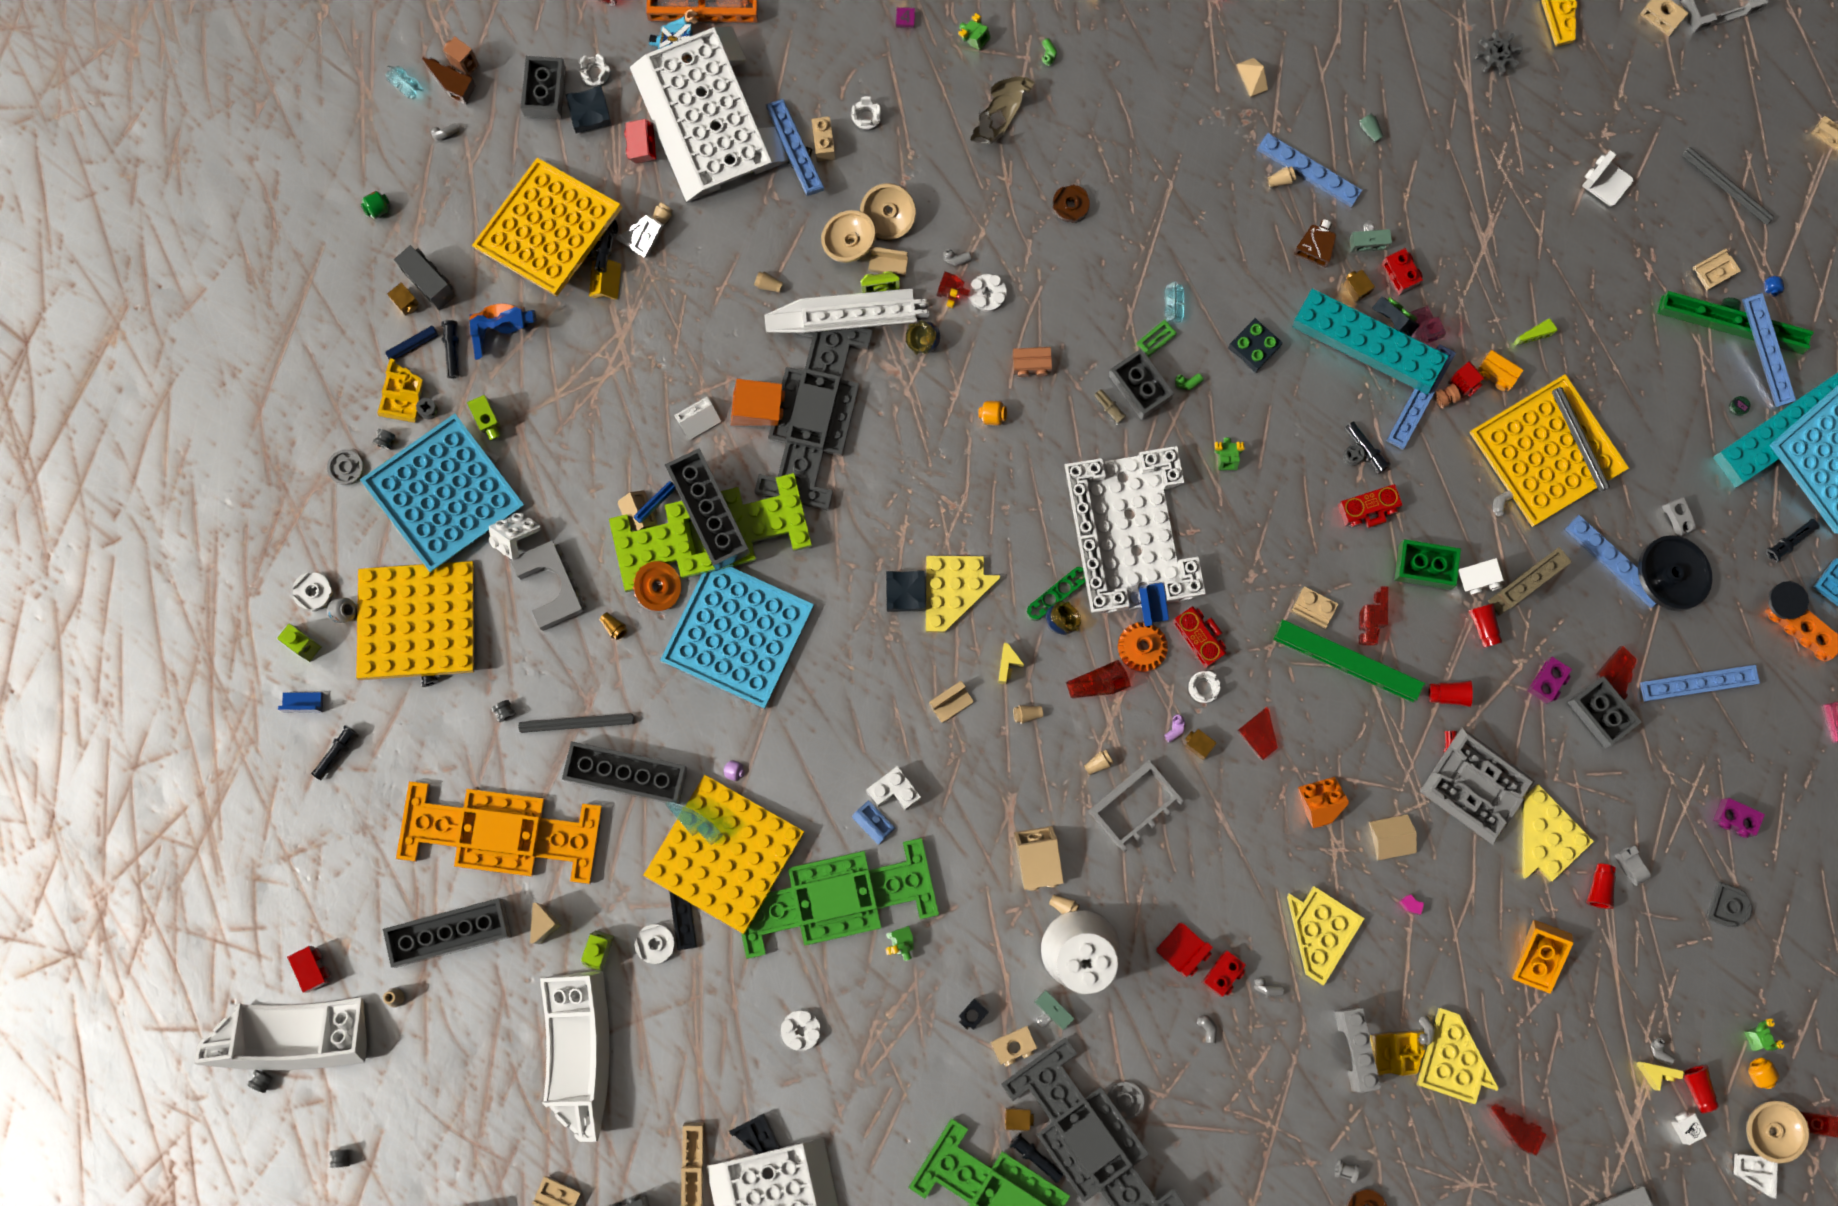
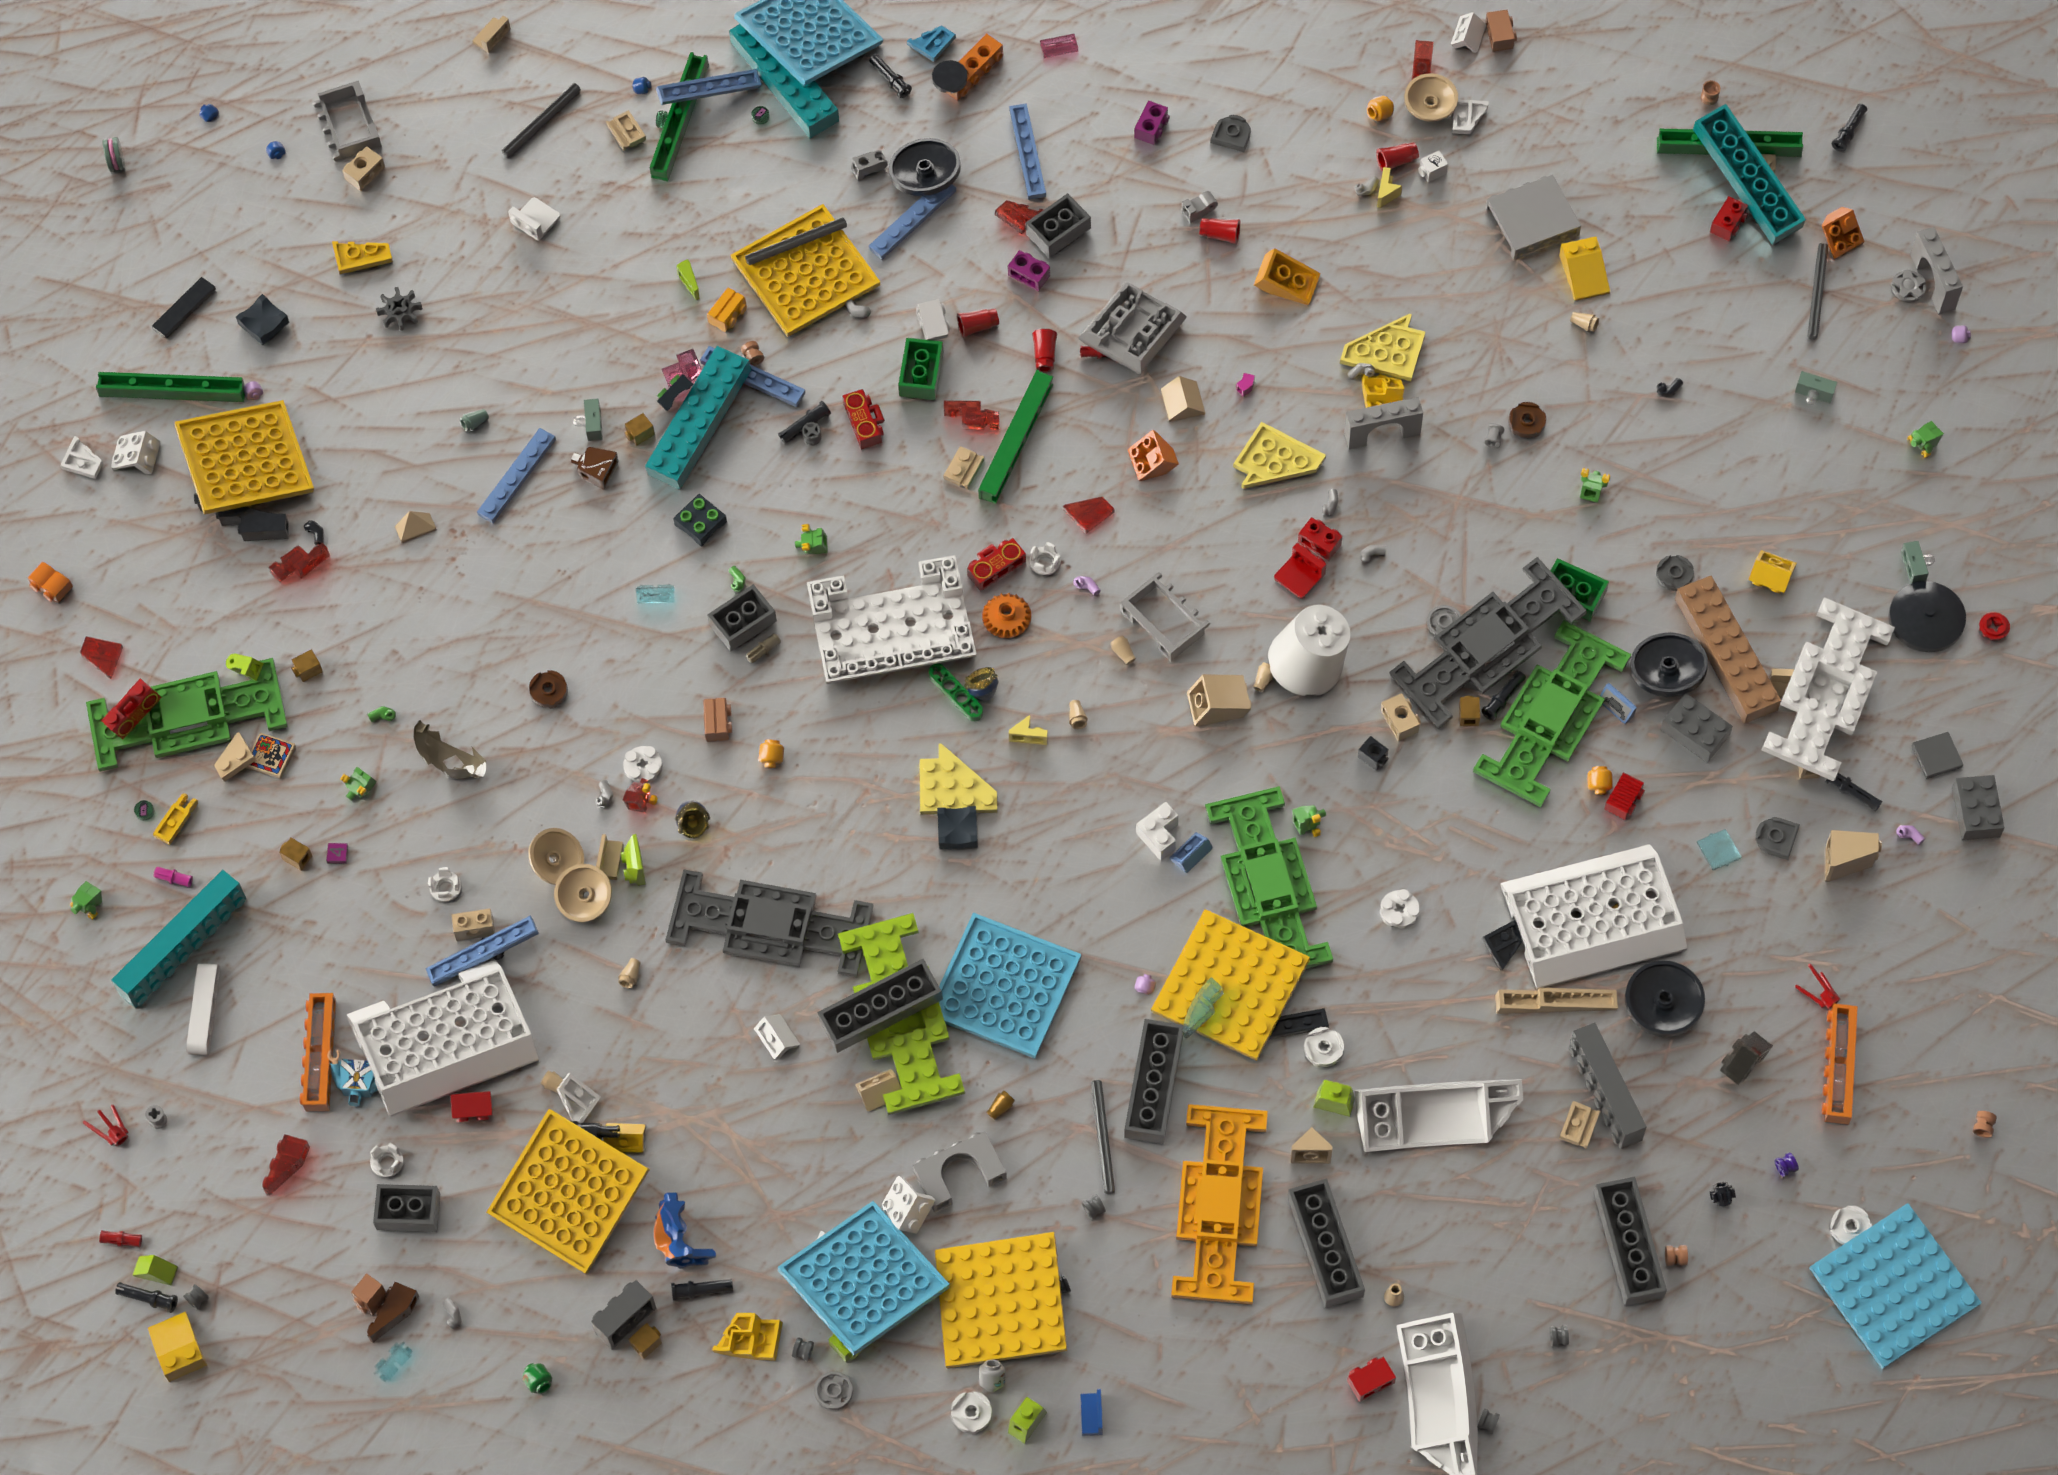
camera: 90 degrees left, 15 degrees down
black pin [311,725,359,780] -> none
dark blue axle [385,326,438,360] -> none
dark grey wheel [416,398,438,420] -> none
lime torso [467,395,500,441] -> none
black brick [565,86,612,134] -> none
orange gear [633,561,681,611] -> none
blue axle [634,481,676,523] -> none
orange slope [730,379,785,426] -> none
white hinge [764,289,930,333] -> none
tan panel [929,681,973,723] -> none
sand green piece [1034,990,1074,1030] -> none
clear red slope [1066,660,1131,698] -> none
bright green tile [1136,320,1177,358] -> none
blue panel [1139,582,1169,626] -> none
pearl gold brick [1185,729,1217,760] -> none
tan cone [1267,166,1296,188] -> none
red brick [1382,248,1423,295] -> none
red brick [1448,361,1485,398] -> none
clear red slope [1486,1103,1547,1156] -> none
dark tan fence [1488,547,1572,616] -> none
light yellow wing [1522,784,1594,882] -> none
bright green piece [1744,1018,1785,1051] -> none

